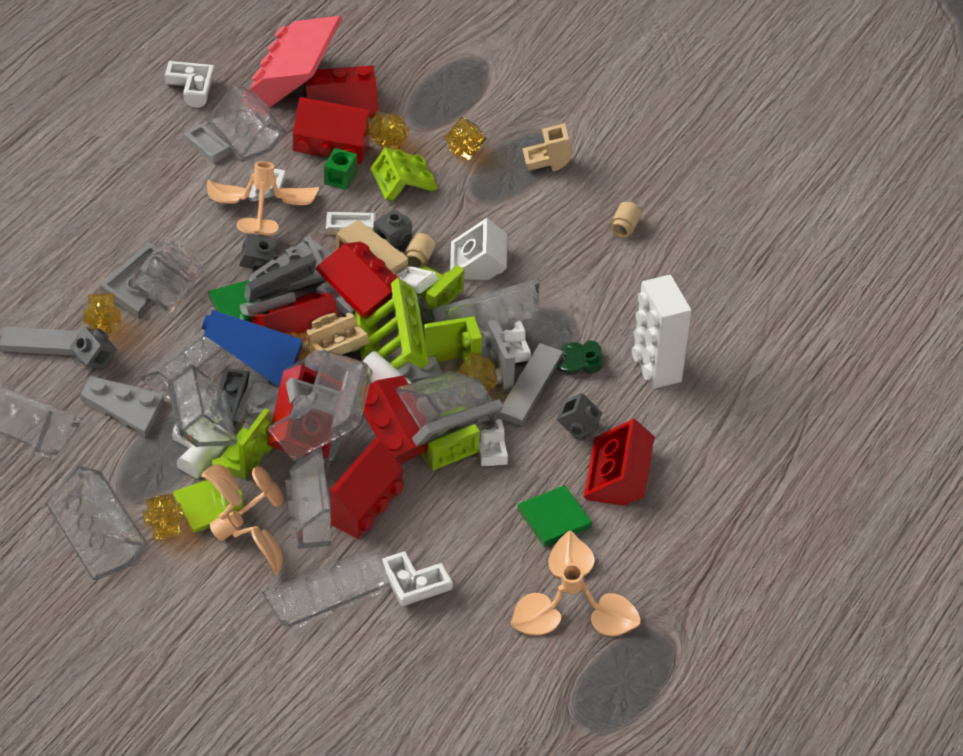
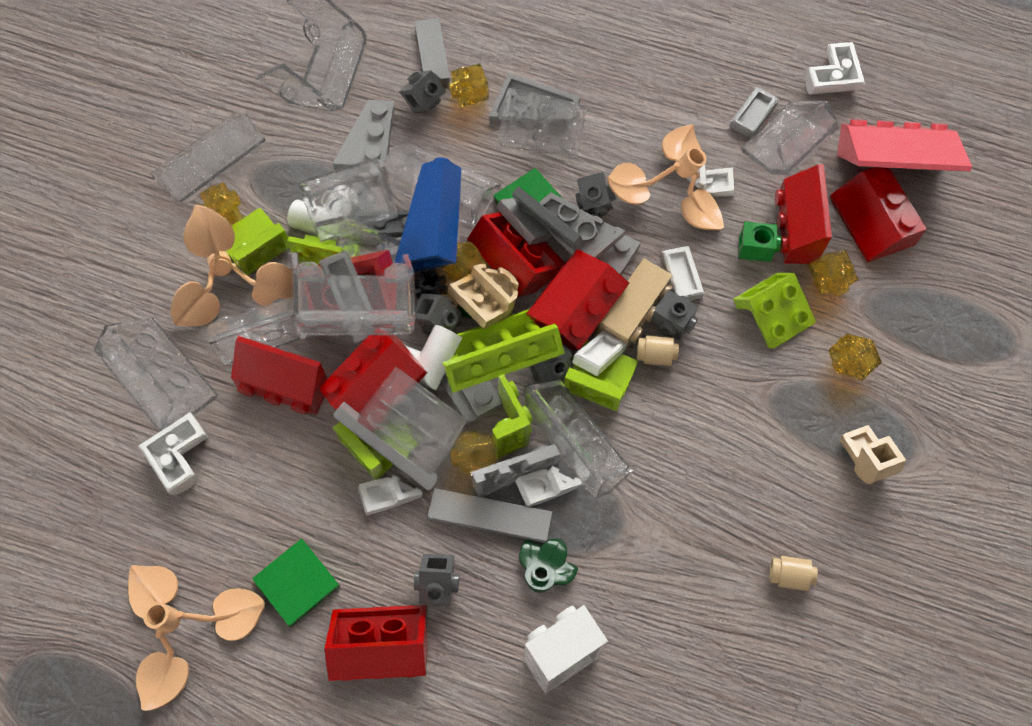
camera: 80 degrees right, 20 degrees up
white slope [450,218,507,280] -> none

